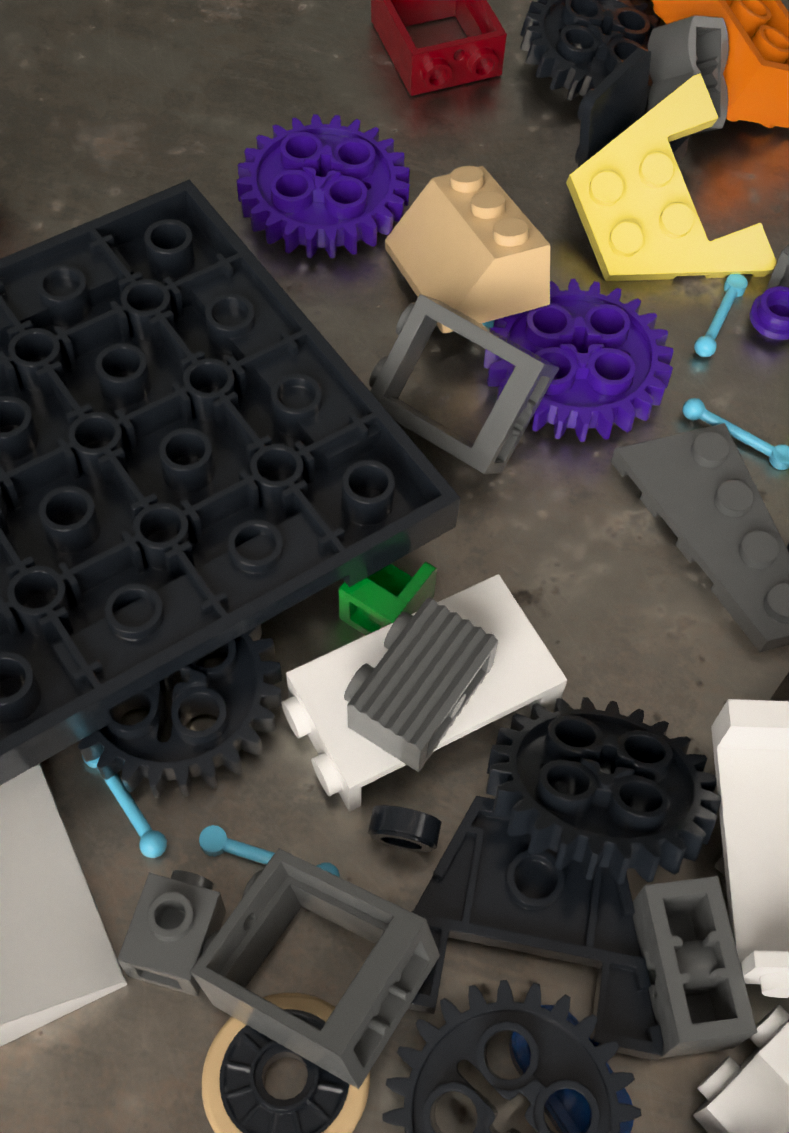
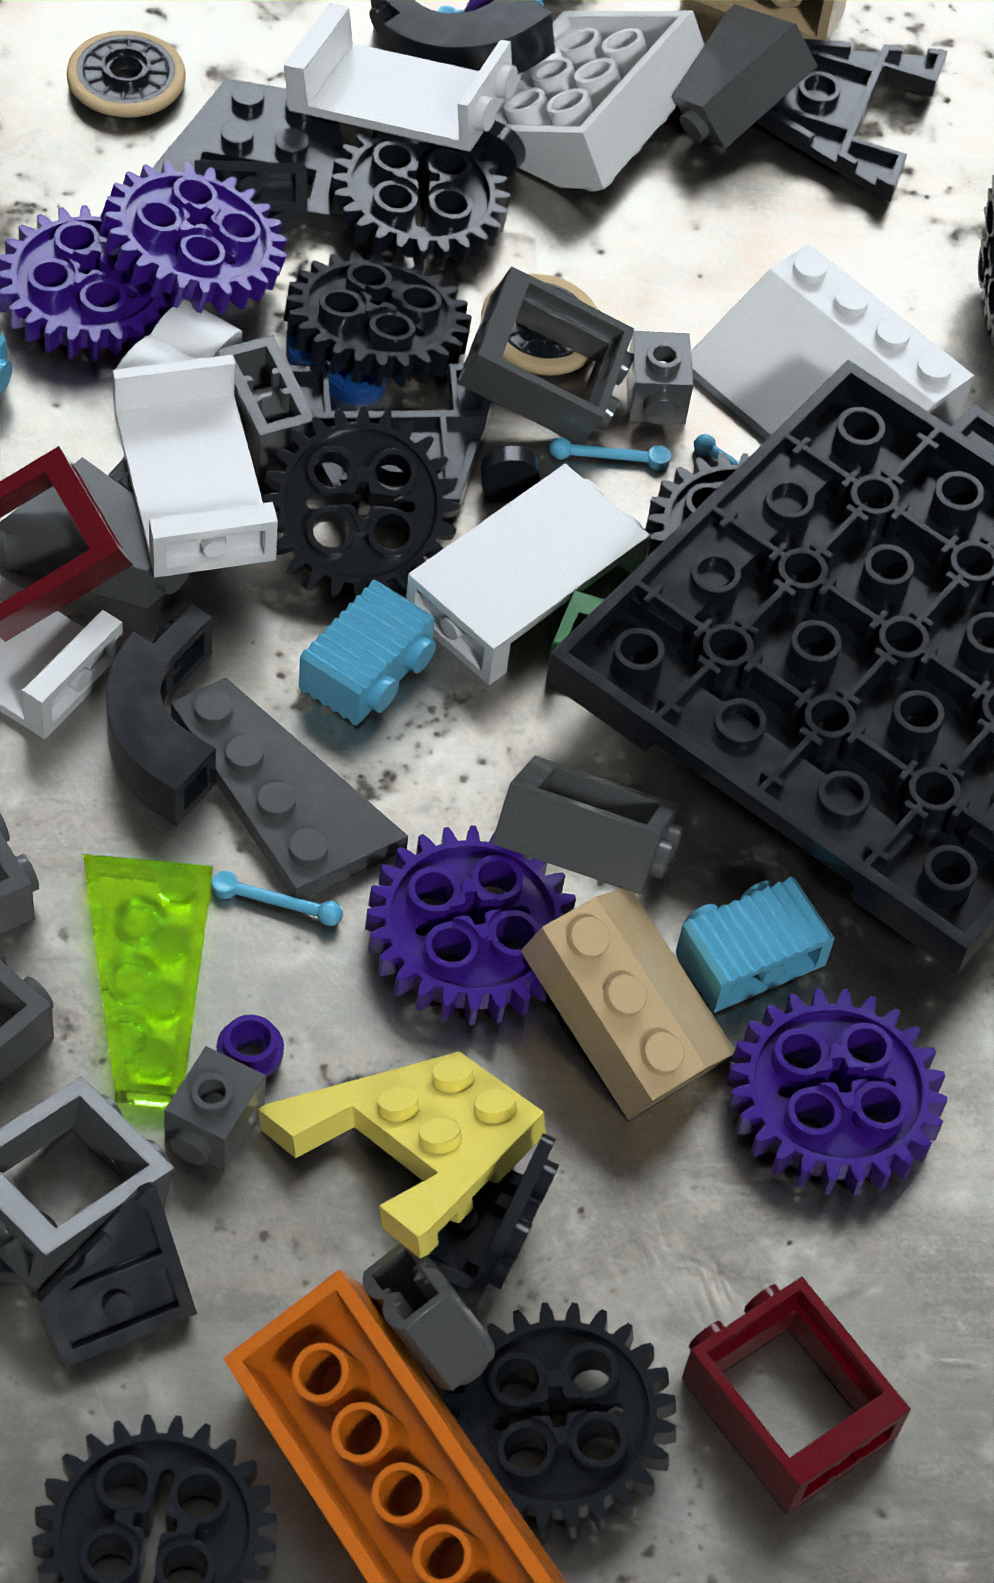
camera: 160 degrees right, 5 degrees down
dark grey brick [344,598,498,772] -> none
medium azure hinge [694,274,748,357] -> none
none -> medium azure brick [299,580,436,725]
none -> medium azure brick [676,877,835,1013]

